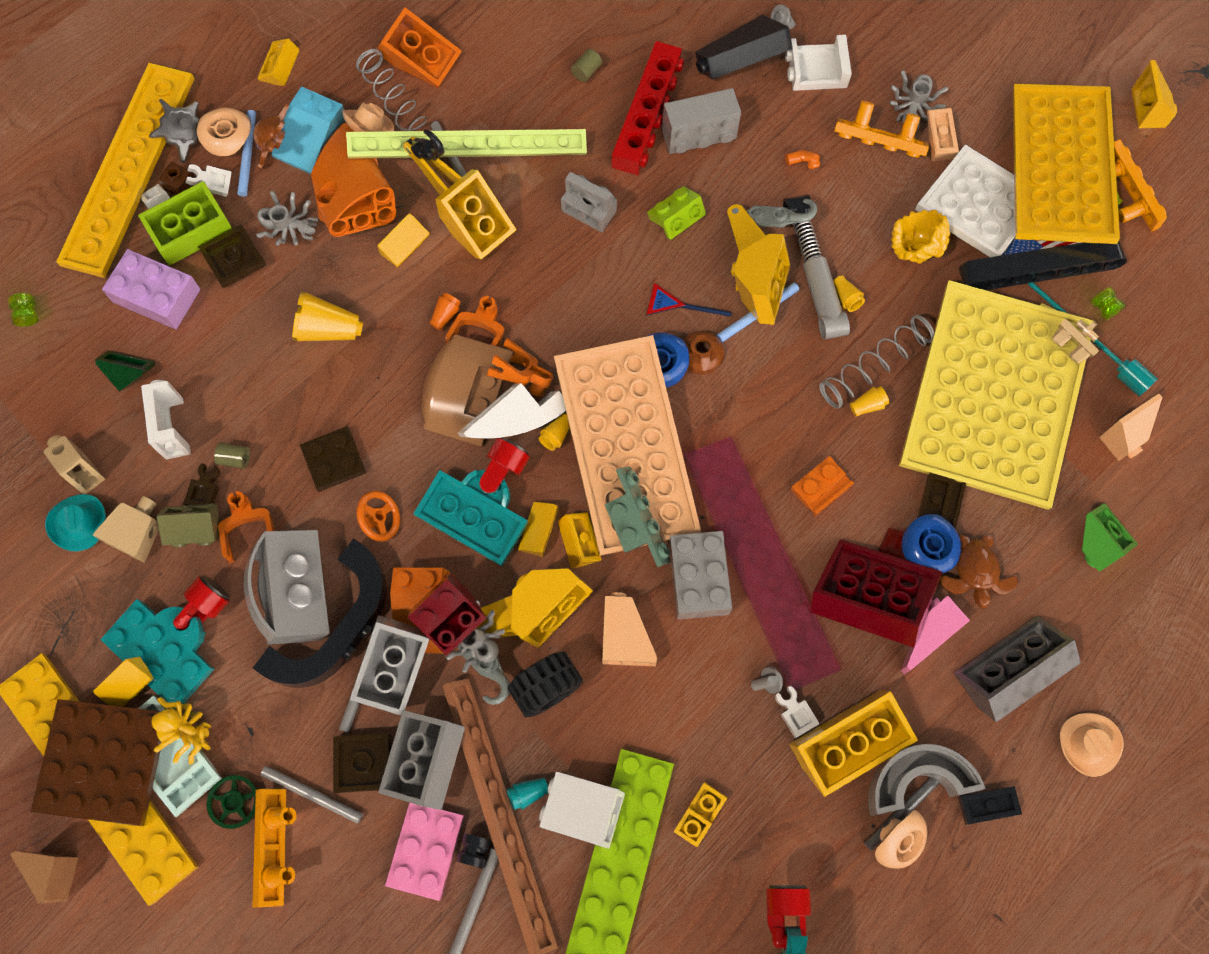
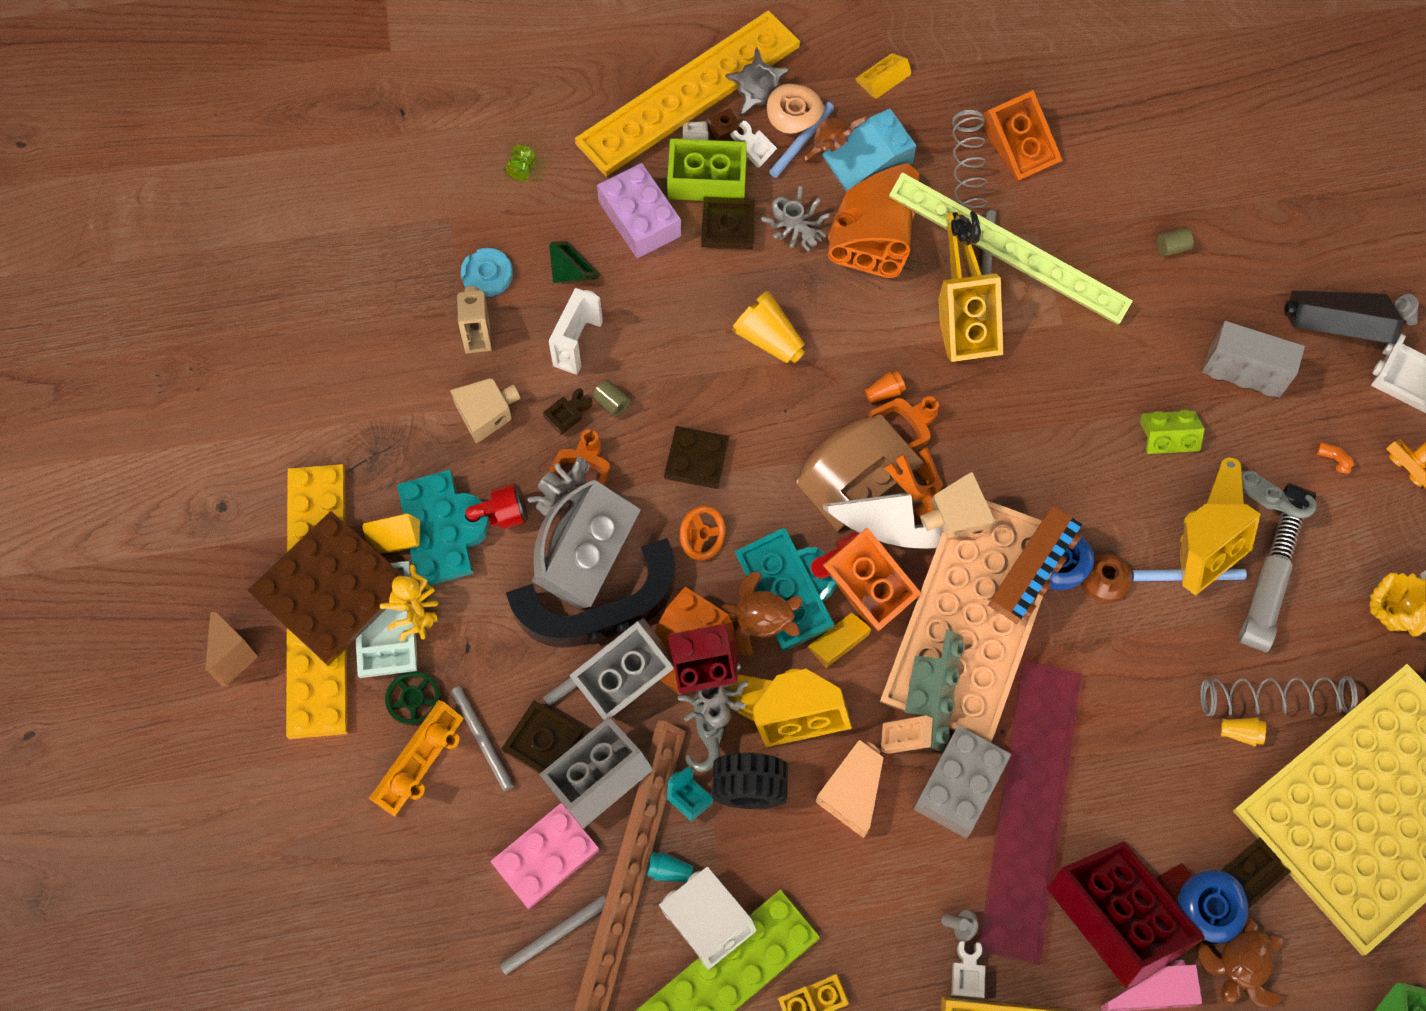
camera: 35 degrees right, 5 degrees down
teal hat [45,494,106,552] -> none
olive brick [157,503,220,548] -> none
light nougat hat [342,102,394,132] -> none
yellow slope [377,213,430,268] -> none
black wheel [456,833,491,868] -> none
yellow cone [539,413,570,451] -> none
yellow slope [558,512,602,568] -> none
light grey brick [561,172,617,232] -> none
red brick [612,41,684,176] -> none
piece [646,283,731,316] -> none
orange plate [790,456,854,517] -> none
yellow cone [833,275,865,312] -> none
none -> medium azure tile [461,248,513,297]
none -> light grey animal [528,457,590,516]
none -> teal bracket [666,766,713,821]
none -> dark orange animal [719,572,803,657]
none -> orange slope [823,527,921,631]
none -> light nougat plate [881,715,933,754]
none -> tan torso [921,472,995,538]
none -> dark orange brick [987,505,1082,624]

